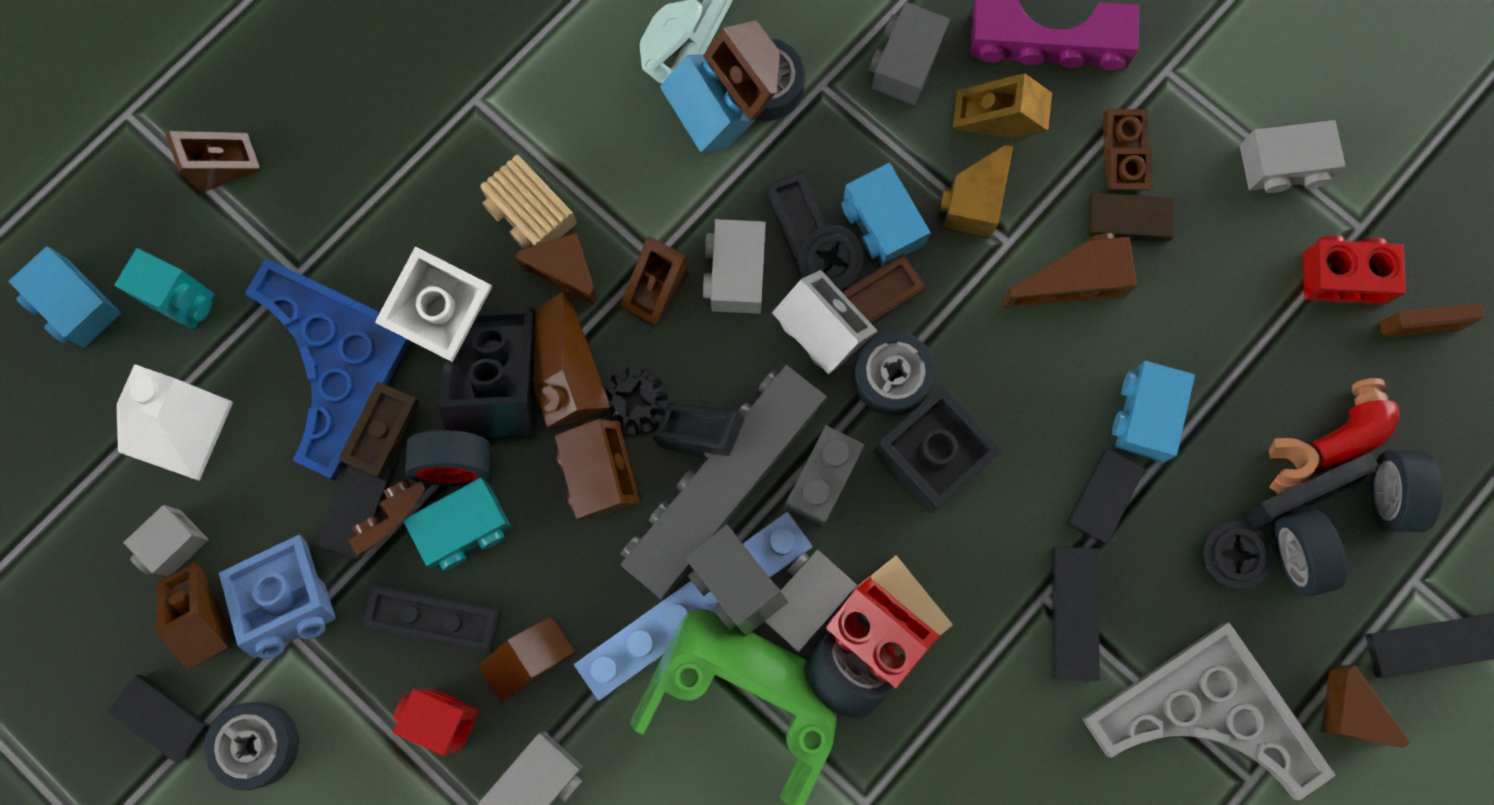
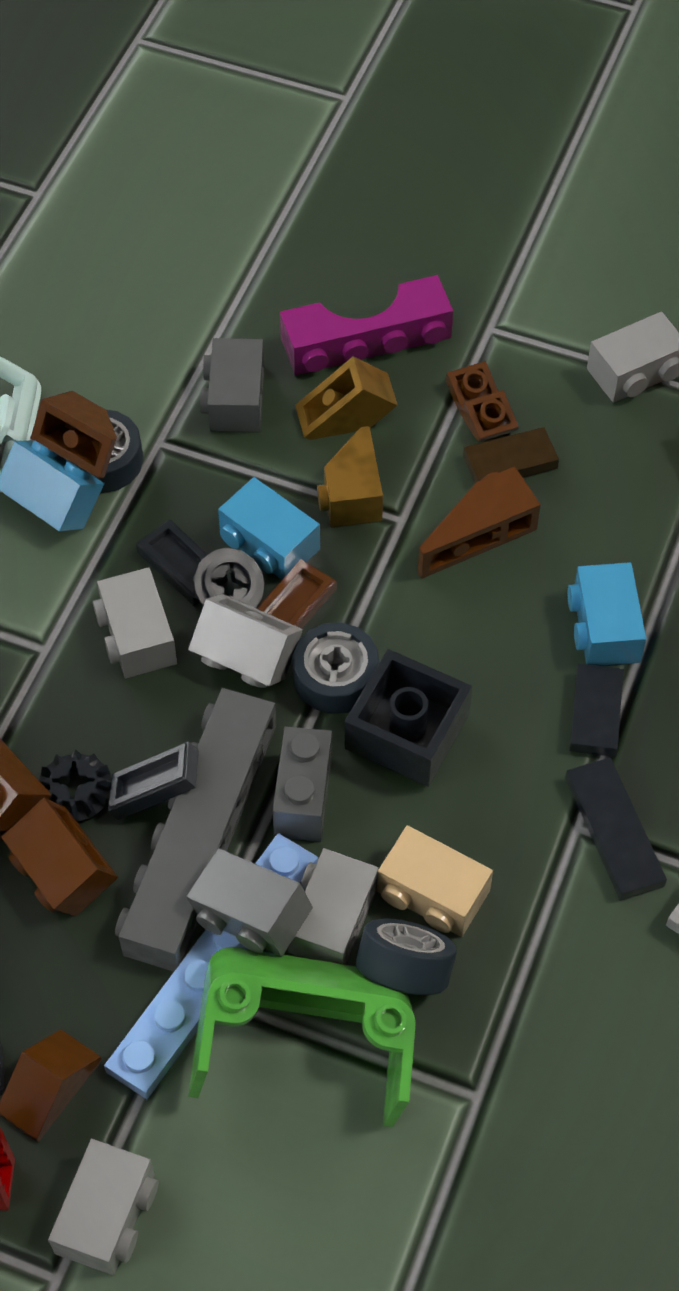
camera: 20 degrees left, 20 degrees down
reddish brown slope [620,236,689,326] -> none
red brick [826,577,940,688] -> none

